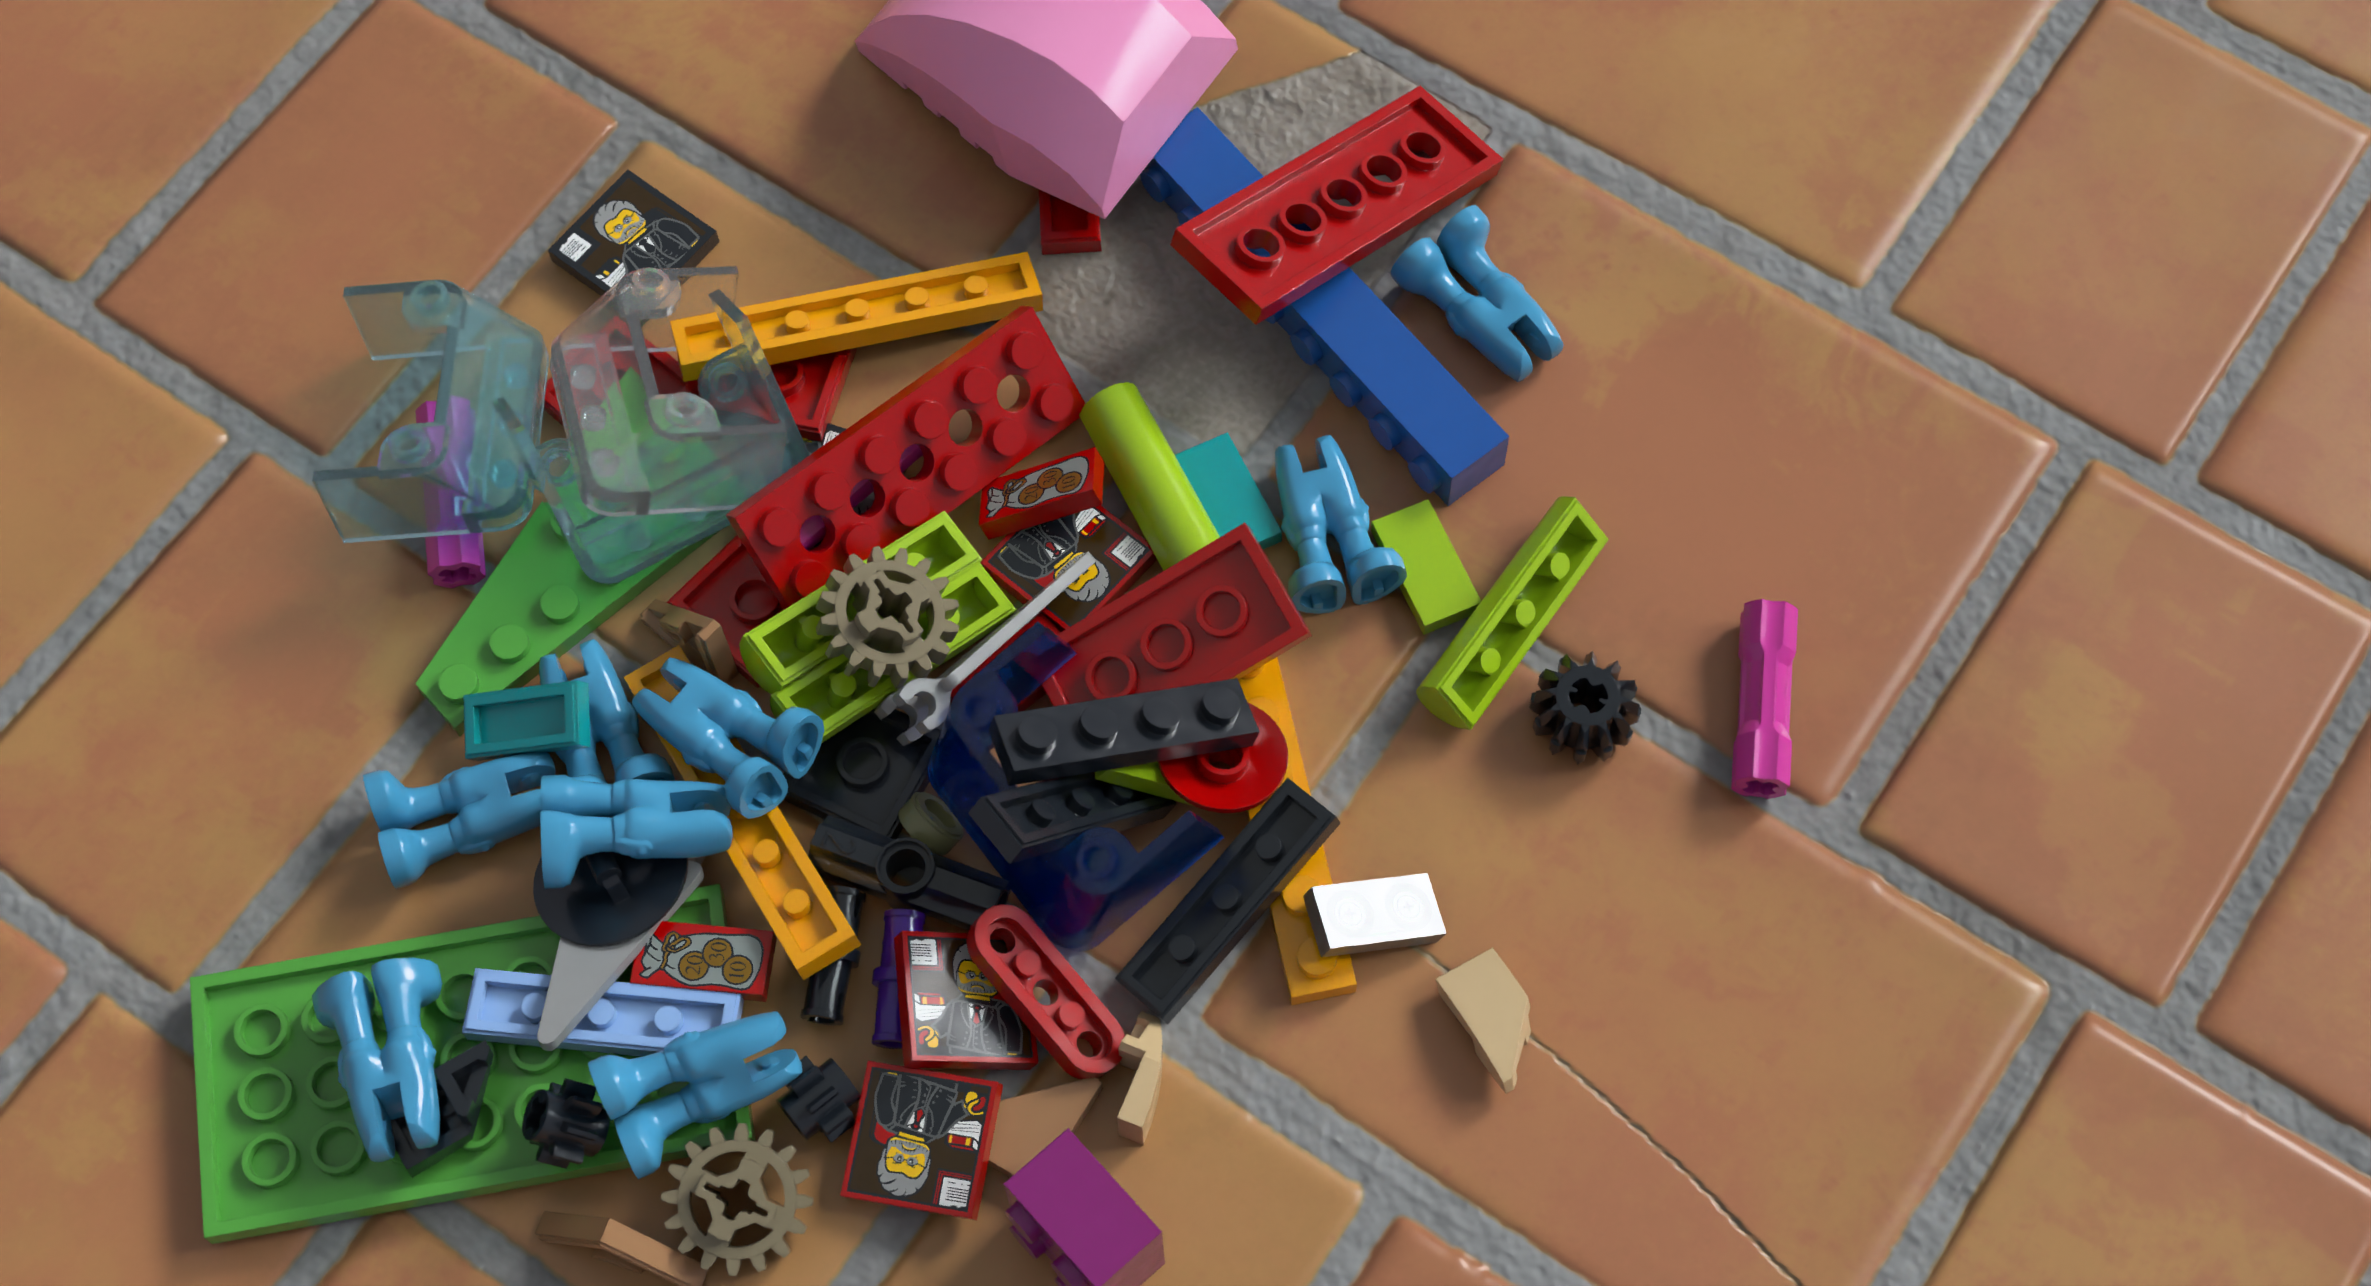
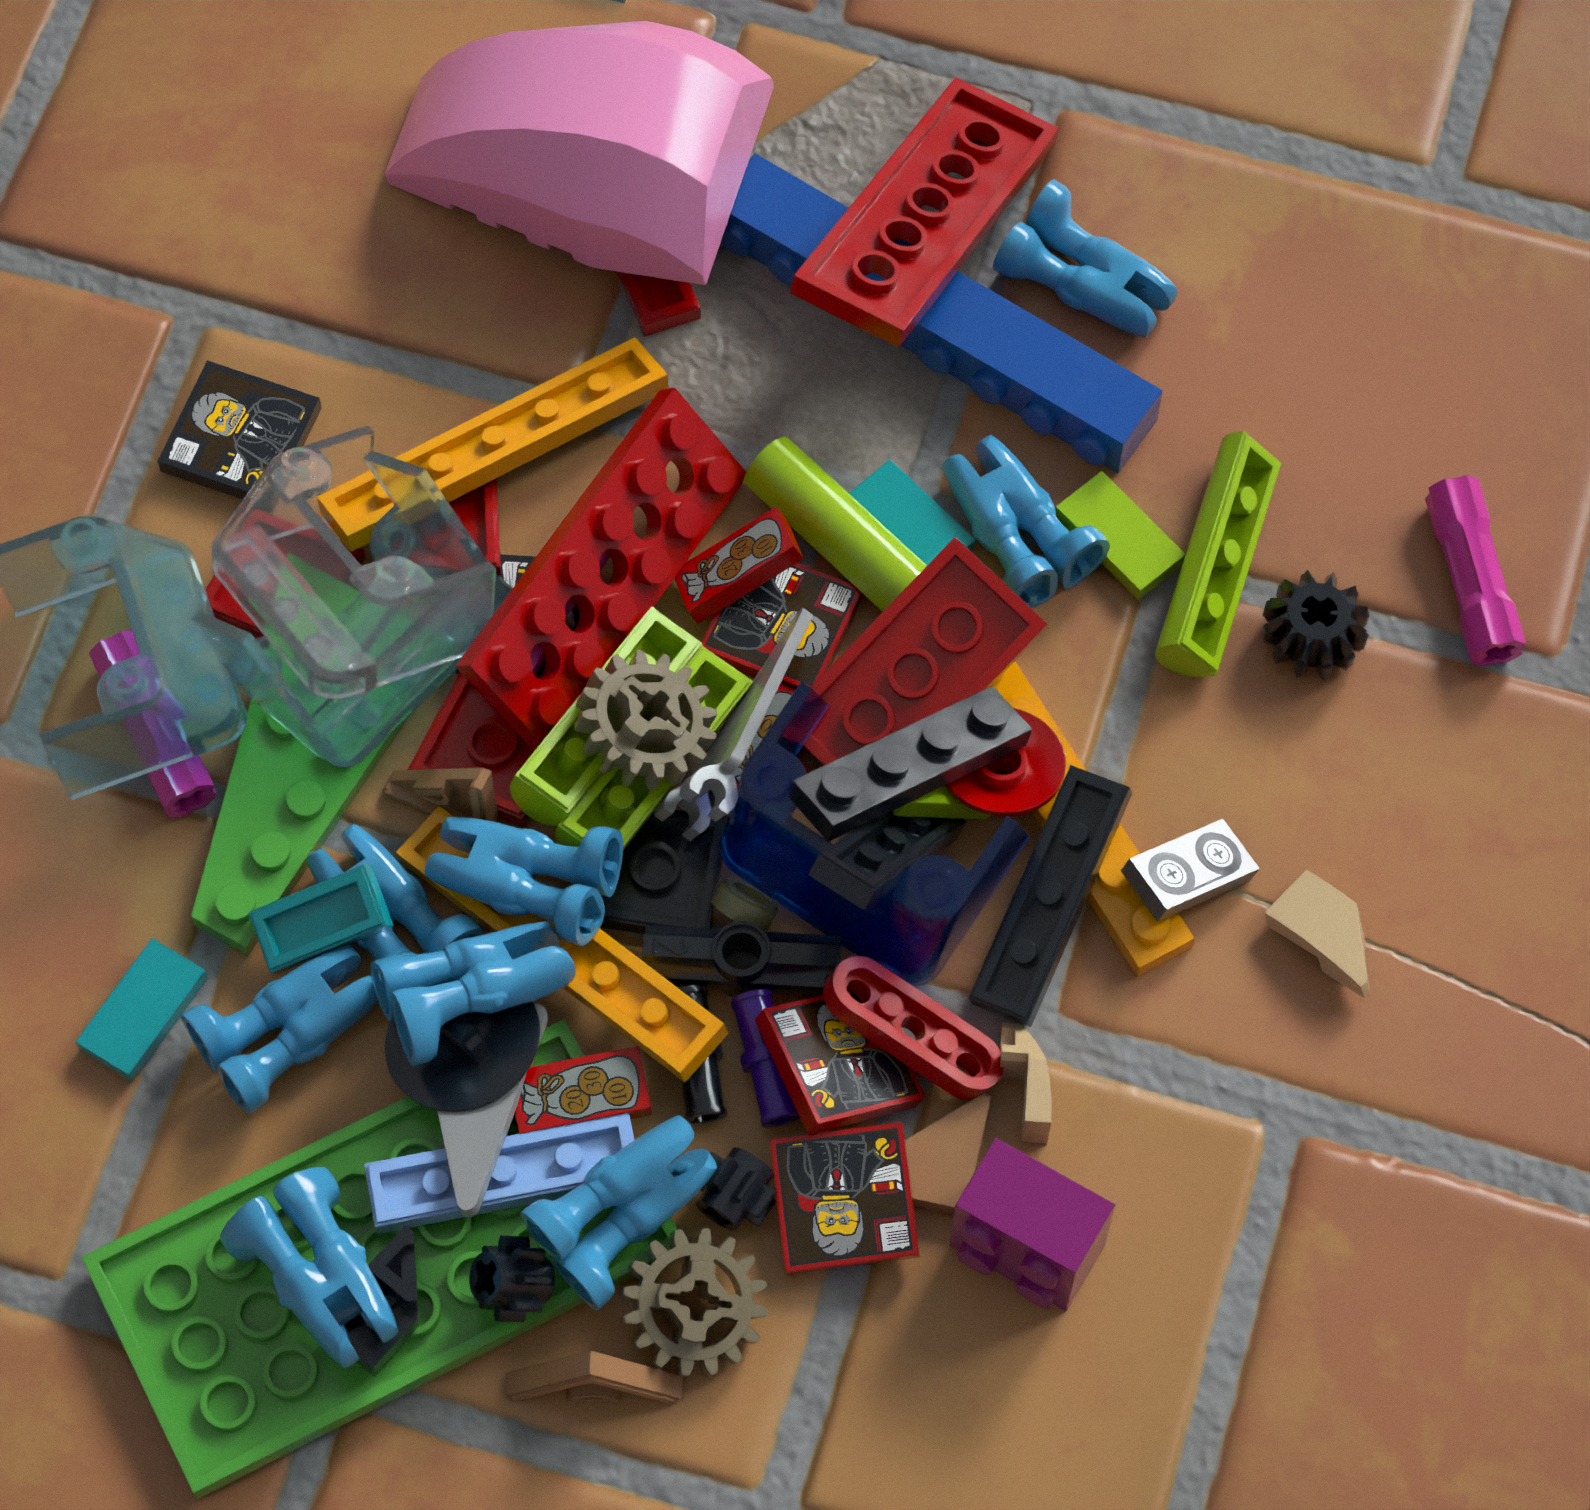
camera: 20 degrees left, 0 degrees up
none -> teal tile [75,938,208,1082]

